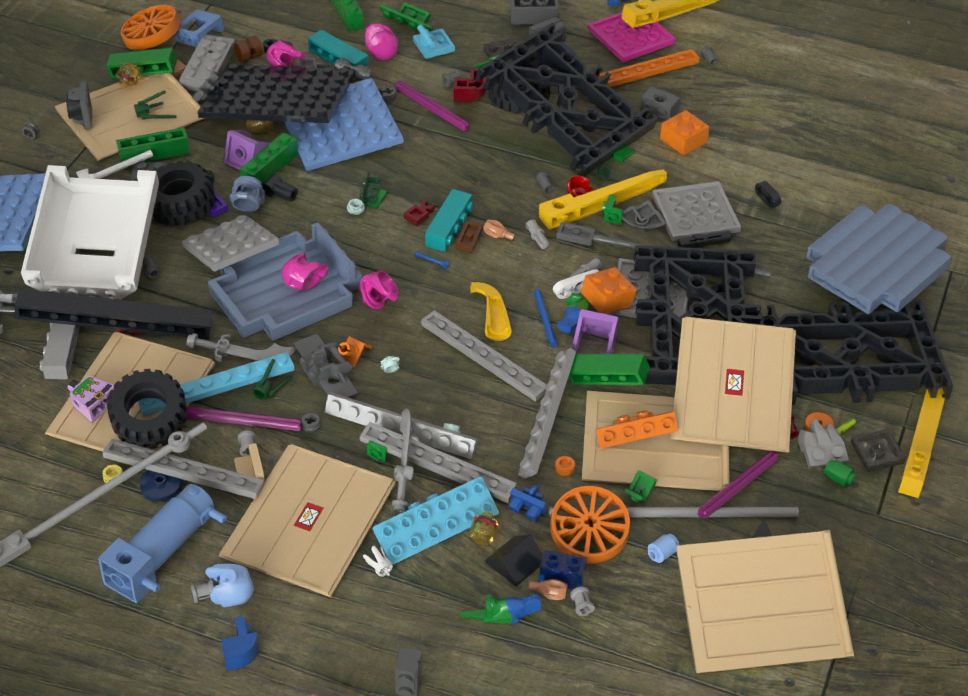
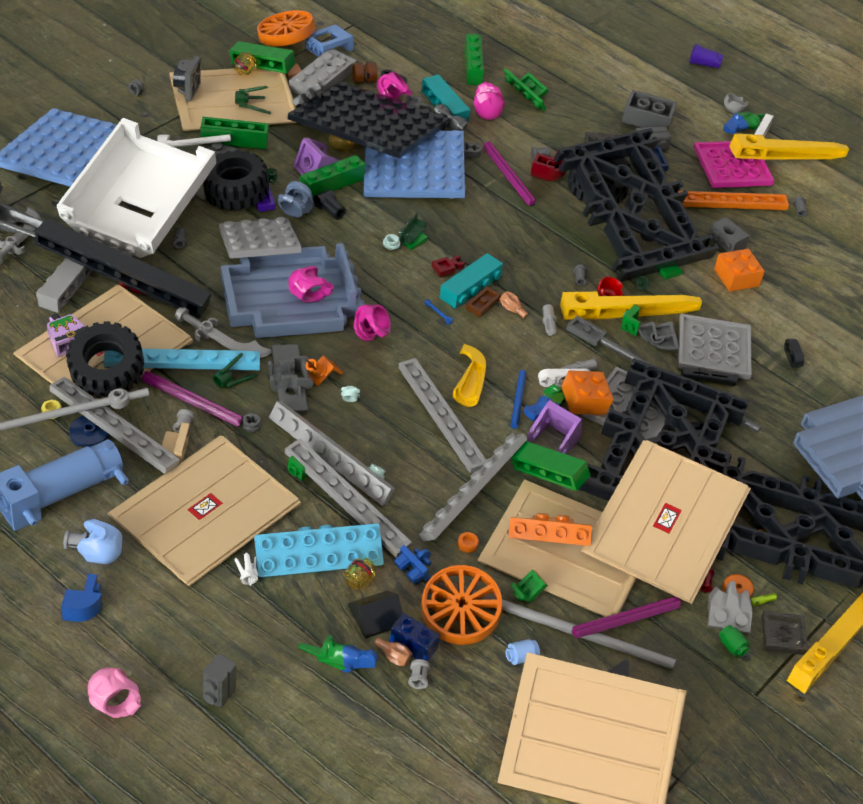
camera: 15 degrees right, 0 degrees up
light grey sword [392,408,413,512] -> none
medium azure plate [413,25,455,59] -> none

